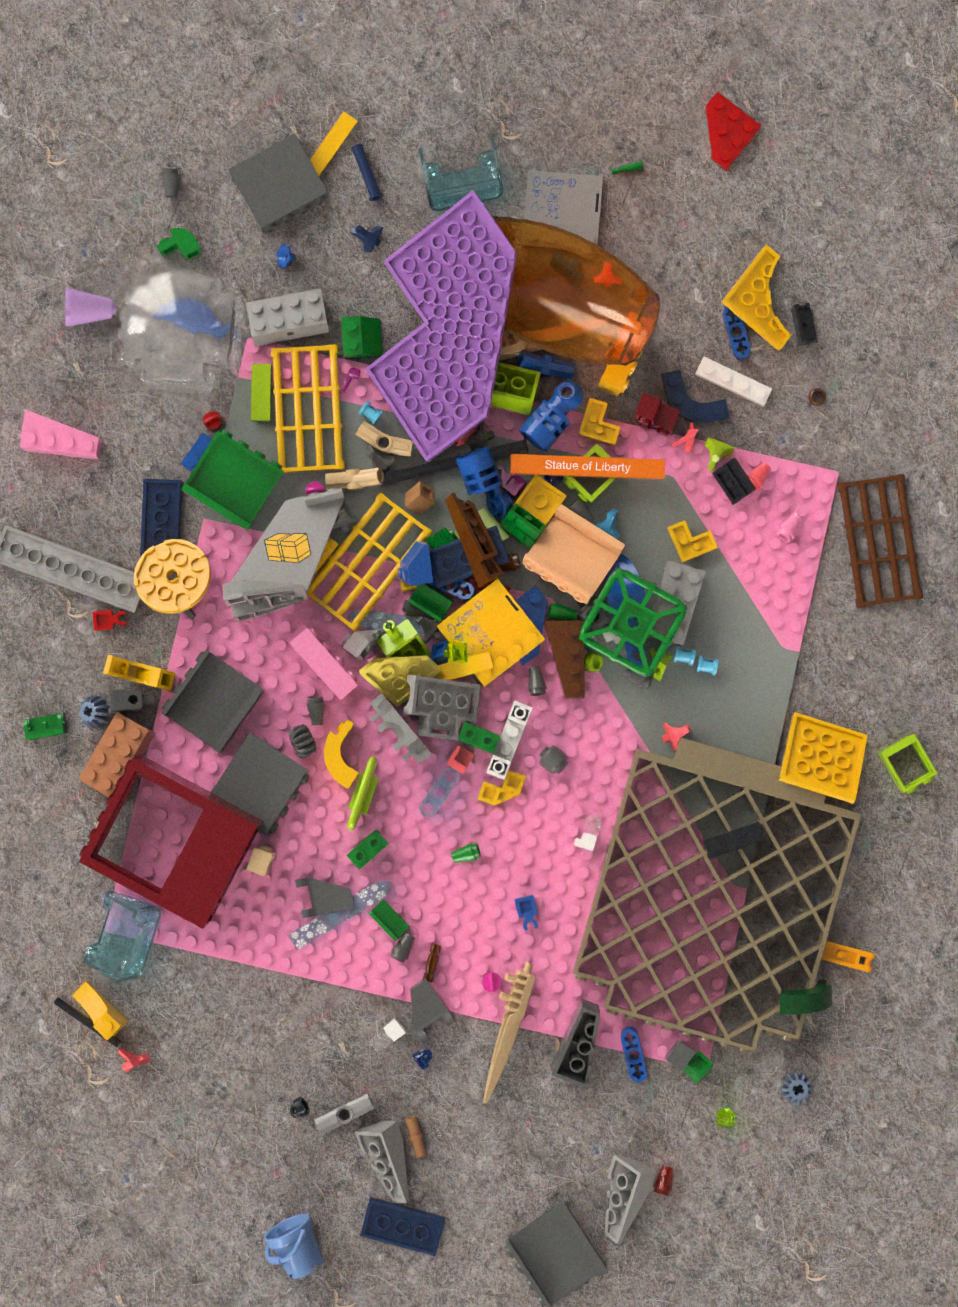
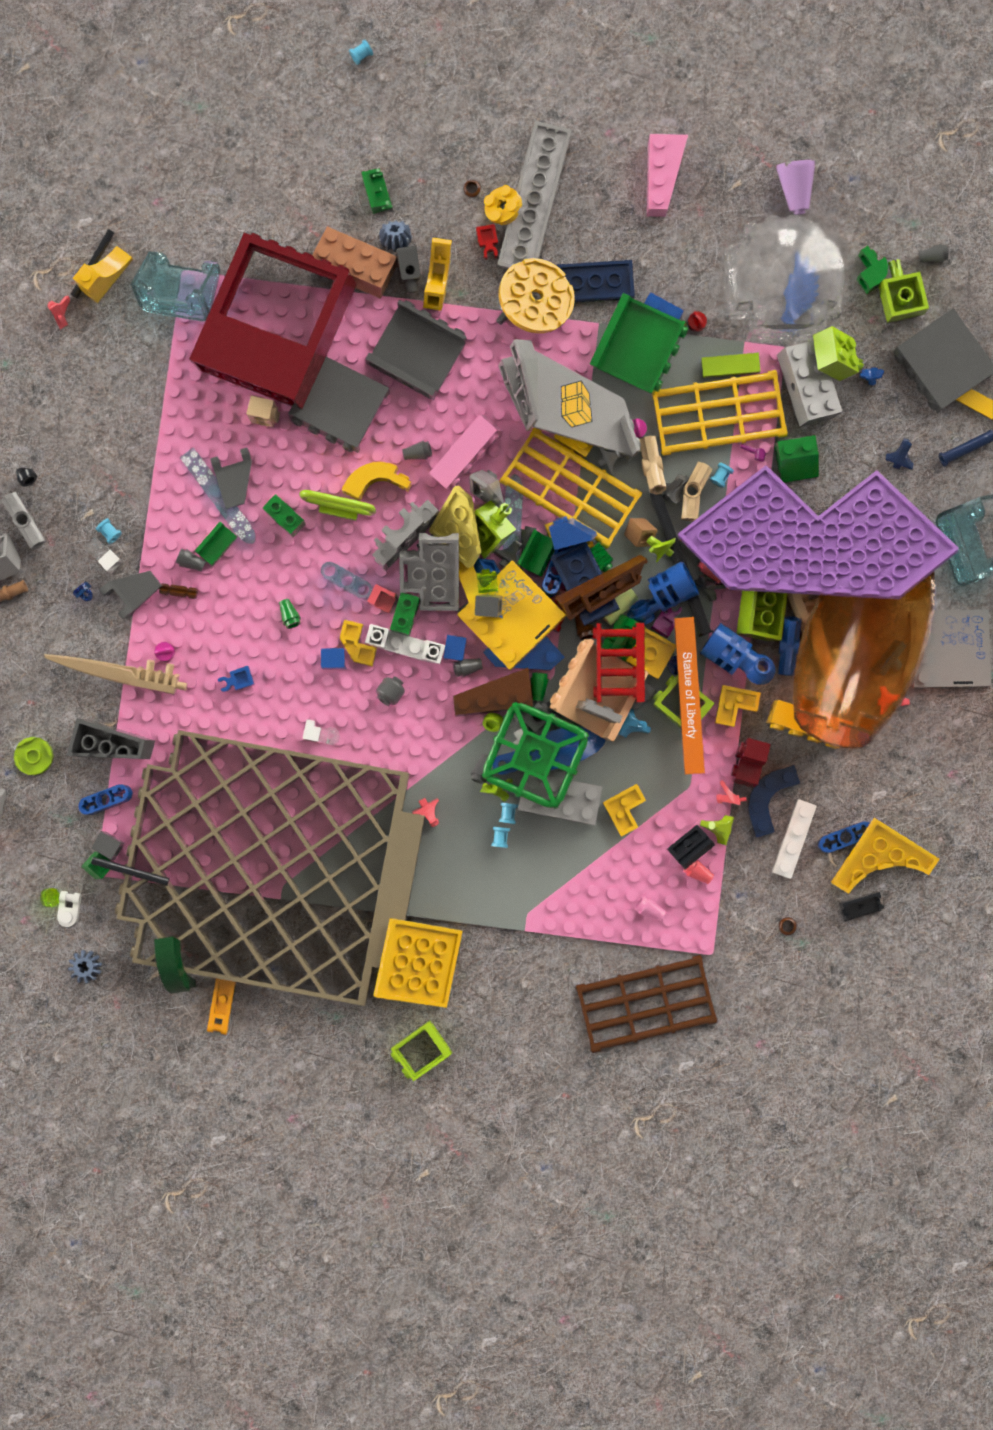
camera: 85 degrees right, 0 degrees up
dark grey gear [288,724,317,758] -> none
black plate [703,822,765,859] -> none
none -> lime tile [13,737,54,776]
none -> white plate [57,891,82,927]
none -> black piece [91,857,170,886]
none -> medium azure bush [96,518,122,544]
none -> blue panel [321,648,346,670]
none -> blue panel [444,635,467,661]
none -> reddish brown piece [463,180,481,198]
none -> dark grey panel [475,594,503,617]
none -> yellow plate [484,185,522,225]
none -> light grey plate [576,699,622,723]
none -> red fence [593,623,645,702]
none -> lime piece [646,536,676,562]
none -> lime brick [813,326,864,381]
none -> lime brick [878,259,929,323]

